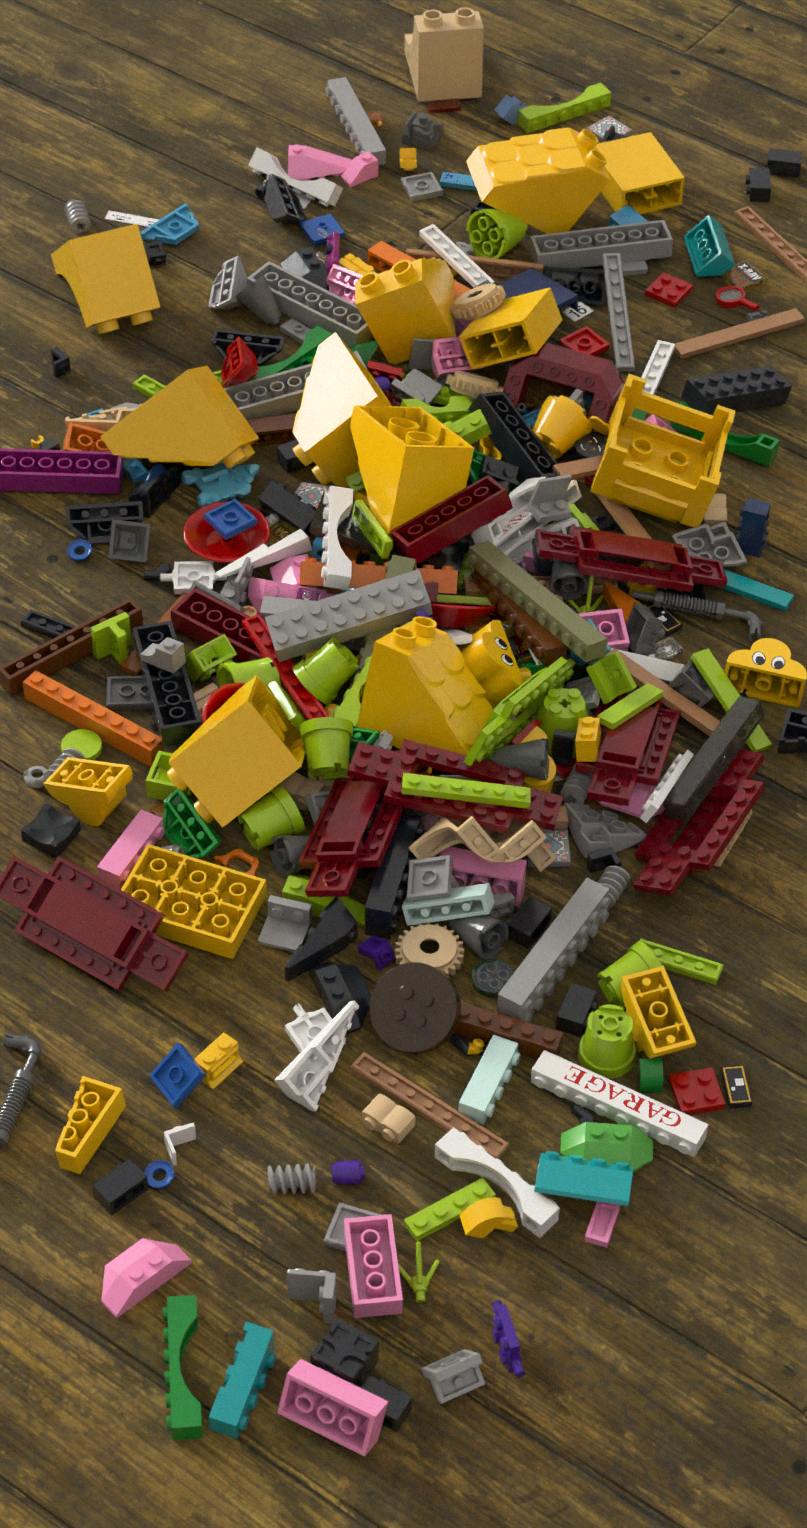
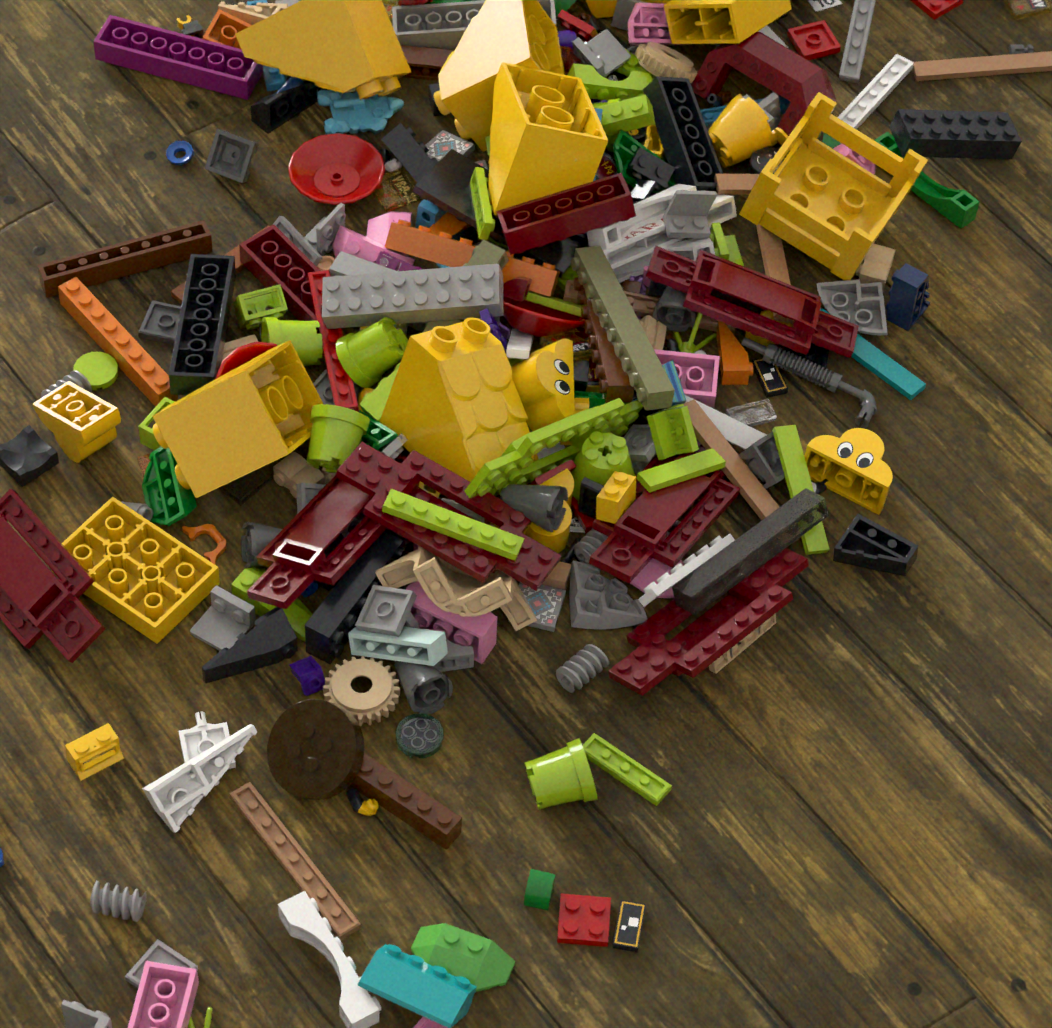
camera: 15 degrees right, 5 degrees up
black tile [21,610,76,639] -> none
light grey piece [23,766,48,789] -> none
black wedge [65,501,144,544] -> none
lime bracket [91,612,132,665] -> none
bright pink brick [97,810,165,890] -> none
light grey arch [140,637,186,673] -> none
black arm [144,563,171,580] -> none
blue plate [149,1043,206,1108] -> none
white plate [160,561,227,594] -> none
white bracket [164,1123,196,1166] -> none
blue plate [204,499,258,540] -> none
white wedge [216,529,312,579] -> none
lime piece [237,784,305,851] -> none
lime tile [269,681,306,731] -> none
black wedge [308,962,371,1035] -> none
white arch [321,485,353,590] -> none
dark purple brick [332,1160,365,1185] -> none
tan brick [362,1094,416,1144] -> none
lime plate [404,1178,496,1242] -> none
light aqua brick [458,1035,521,1125] -> none
yellow brick [459,1197,518,1239] -> none
light grey brick [497,878,611,1023] -> none
black brick [506,897,552,949] -> none
white brick [531,1050,708,1157] -> none
black brick [556,983,599,1037] -> none
black arm [571,1104,594,1125] -> none
lime piece [578,1005,636,1079] -> none
black bracket [587,847,622,873] -> none
black tile [590,513,616,532] -> none
yellow brick [621,966,696,1058] -> none
dark grey brick [626,602,665,655] -> none
red piece [716,286,760,312] -> none

